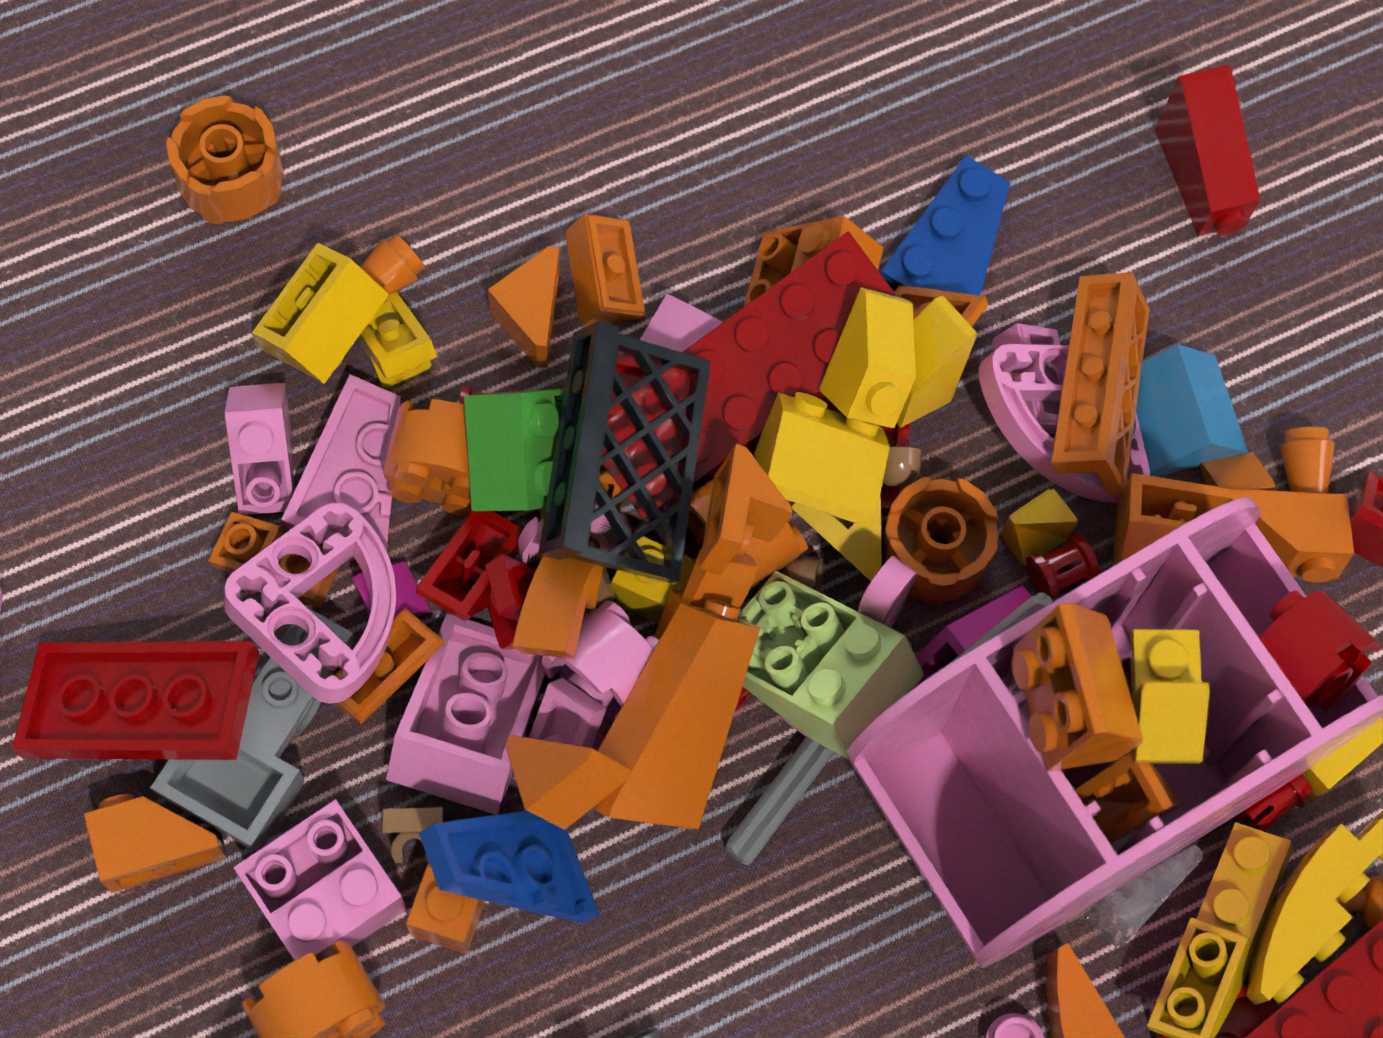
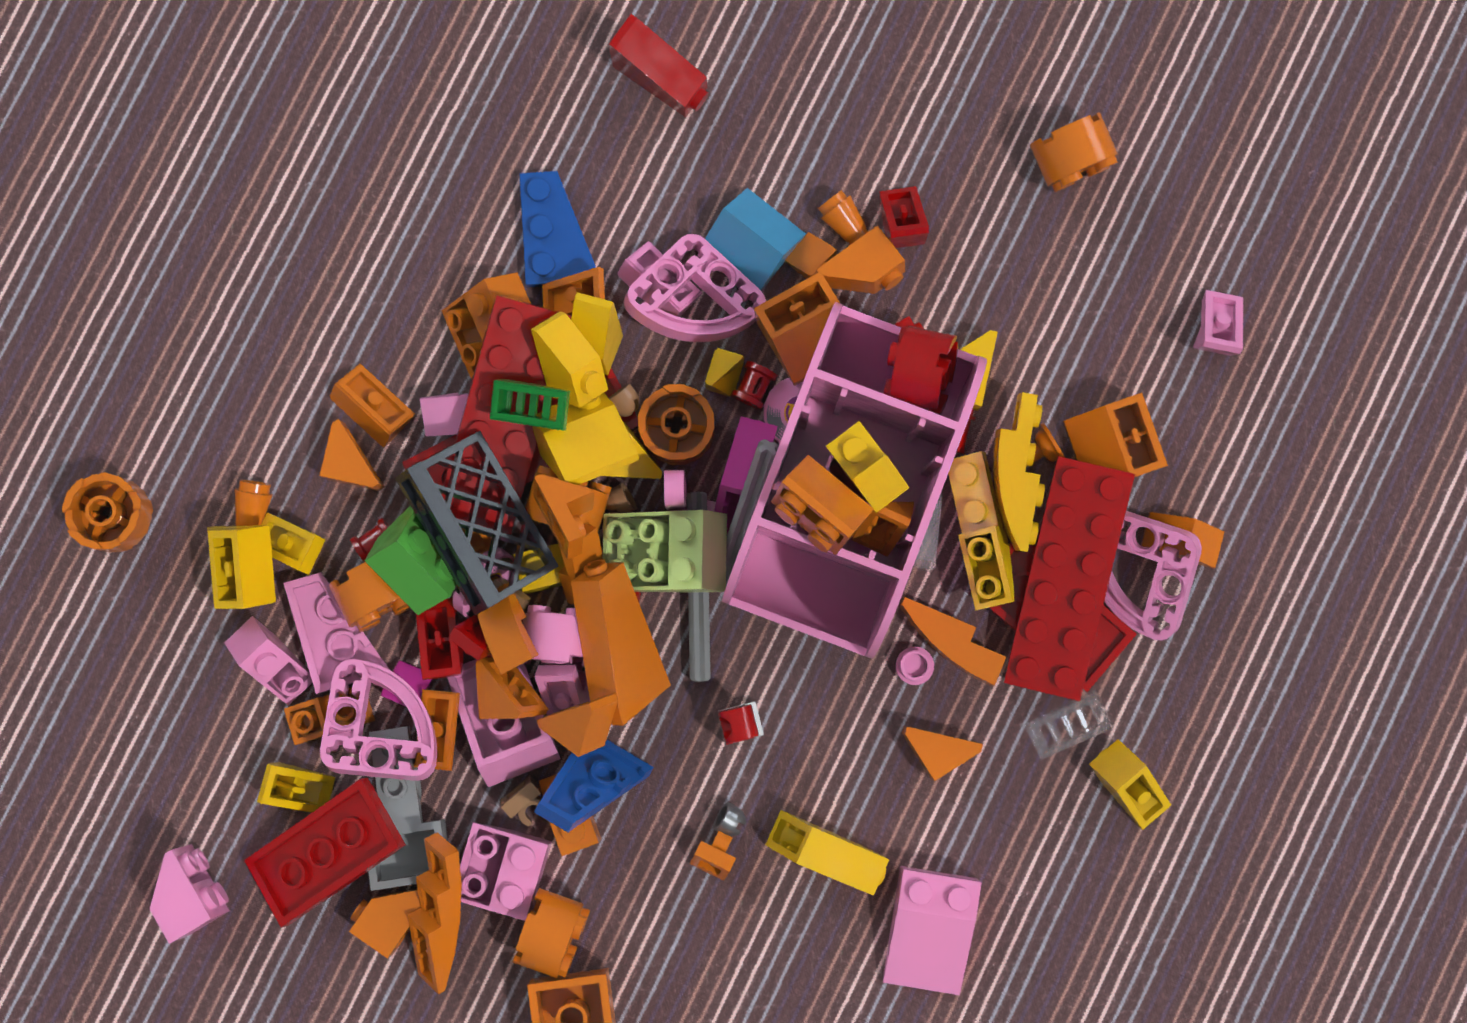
camera: 30 degrees left, 15 degrees up
orange fence [1051,272,1150,495] -> none
none -> yellow slope [257,762,336,812]
none -> orange slope [407,832,462,994]
none -> orange slope [475,657,549,719]
none -> green slope [490,379,570,431]
none -> red leg [718,701,764,745]

